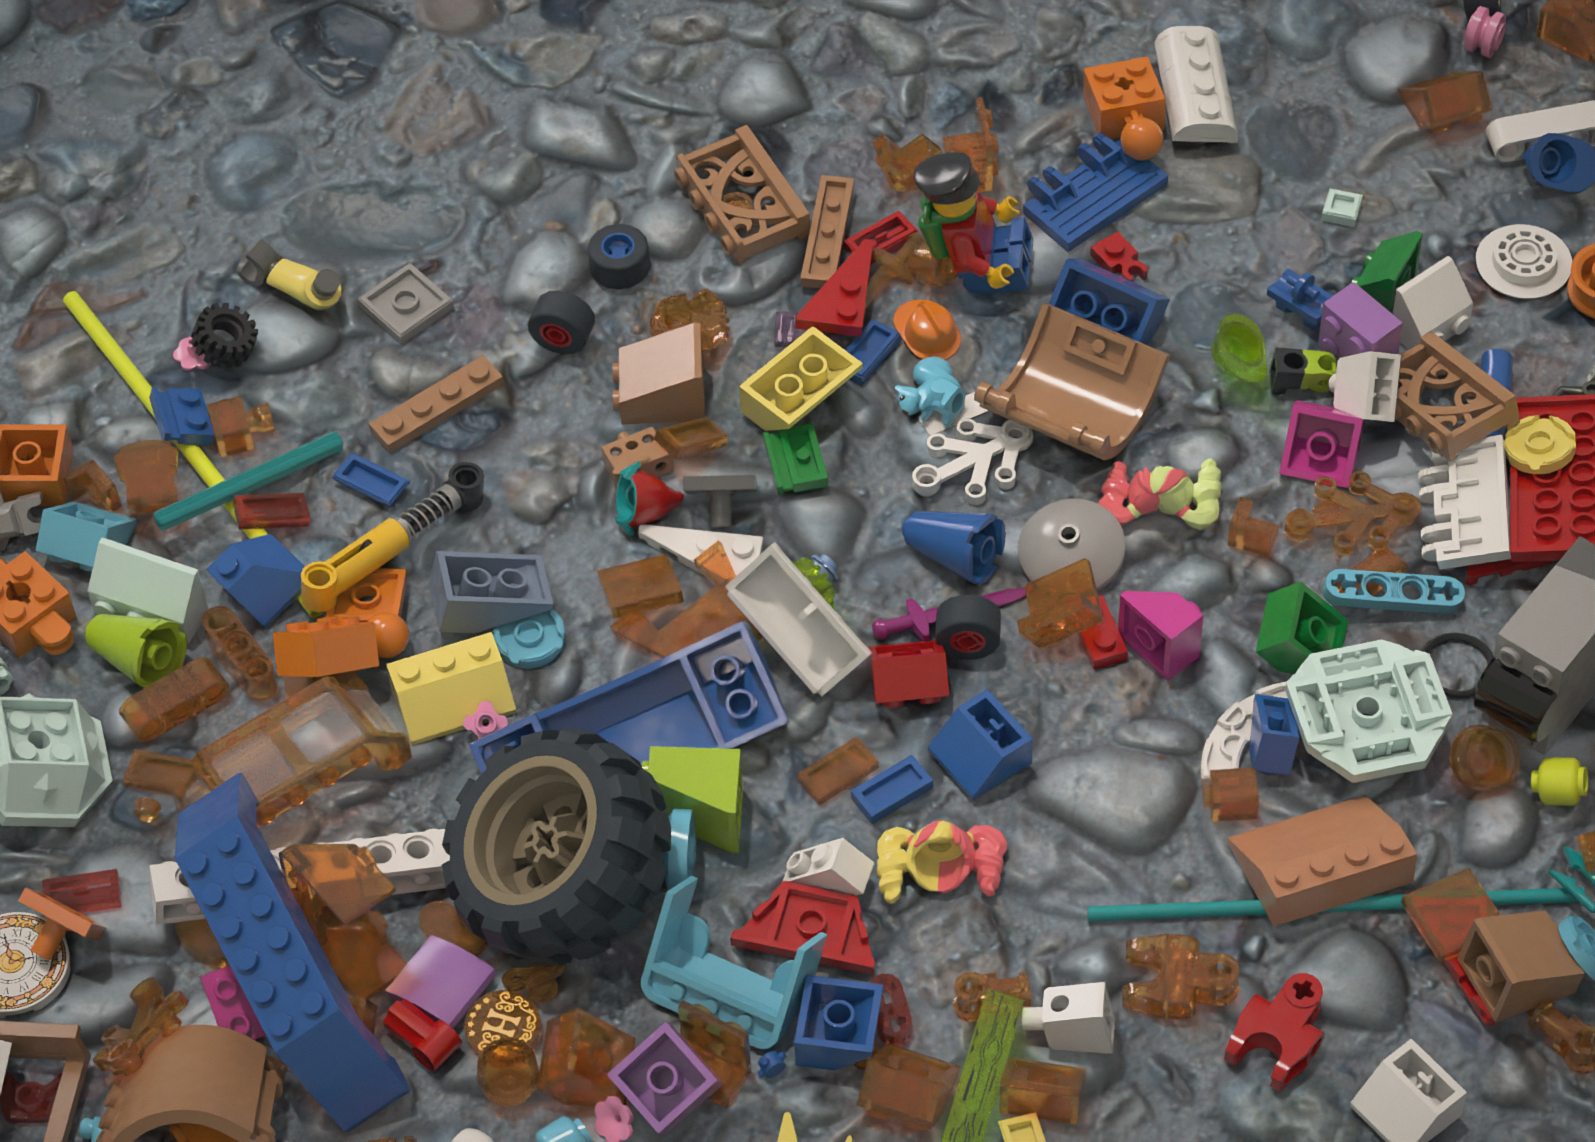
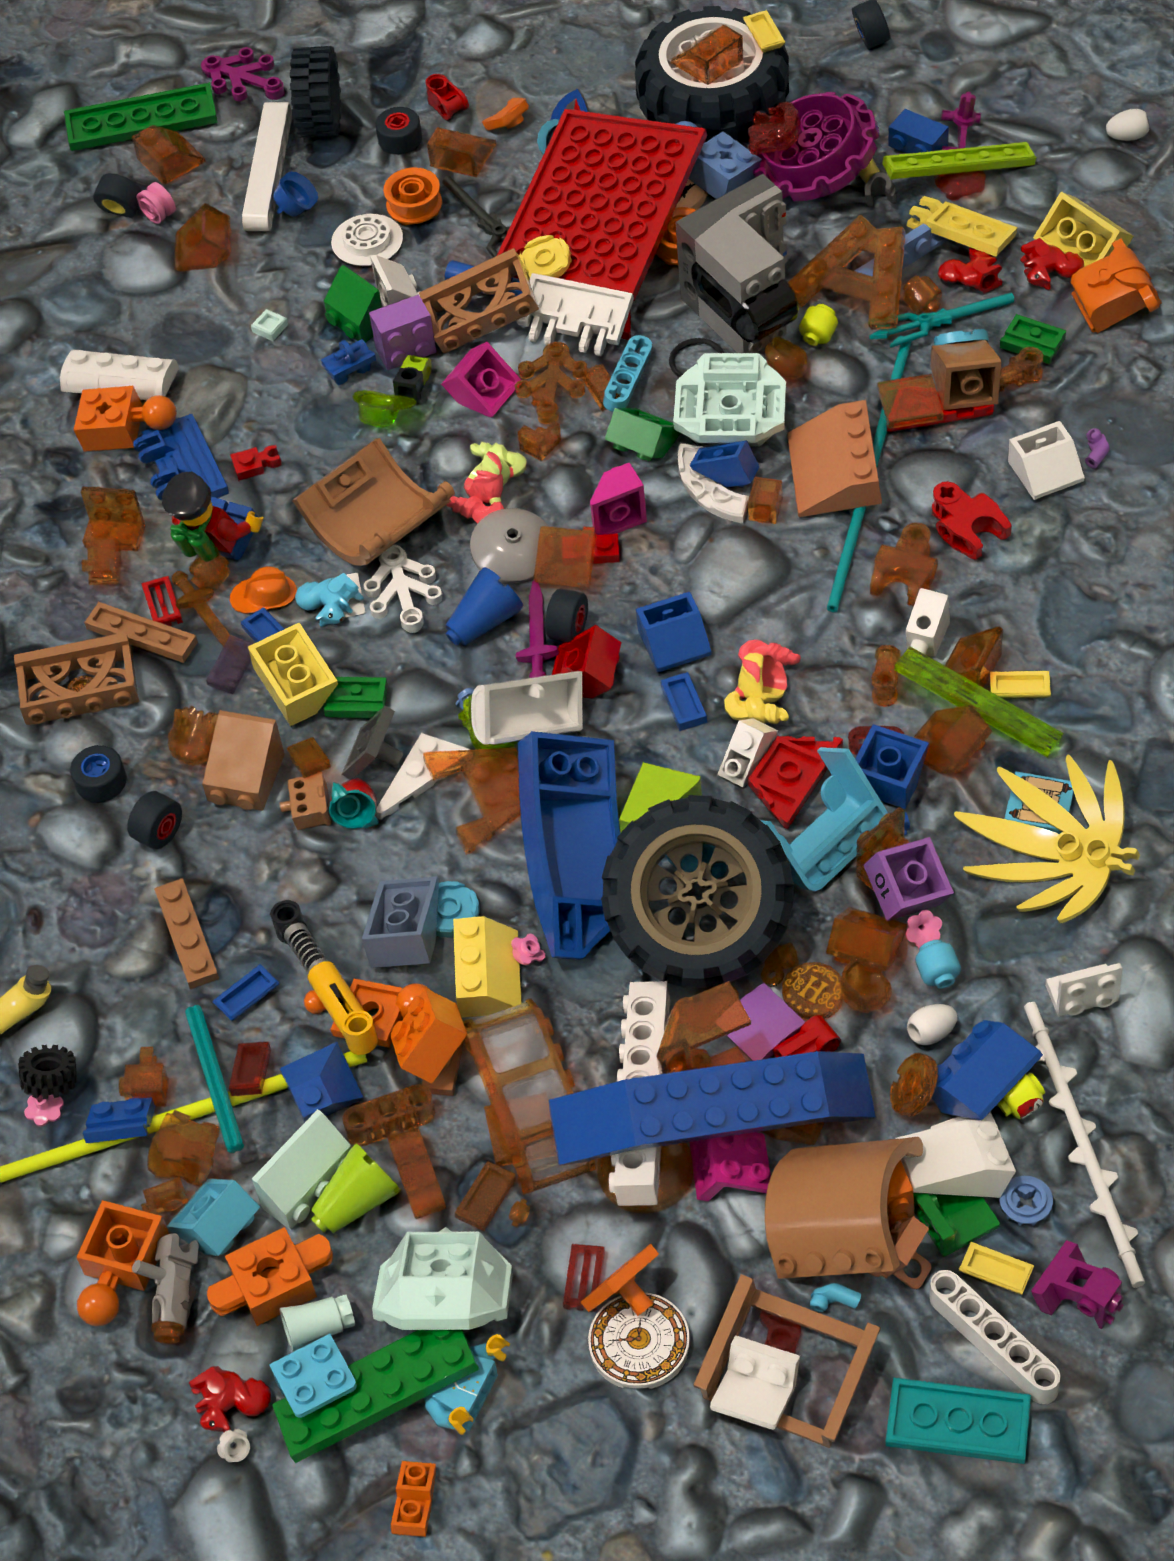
camera: 70 degrees left, 0 degrees up
clear orange plant [93,977,189,1076] -> none
light grey tile [357,263,454,345] -> none
clear orange tile [597,554,684,619] -> none
red wing [795,239,873,337] -> none
clear orange tile [797,736,879,806] -> none
blue slope [1049,258,1170,345] -> none
white torso [1329,351,1401,422] -> none

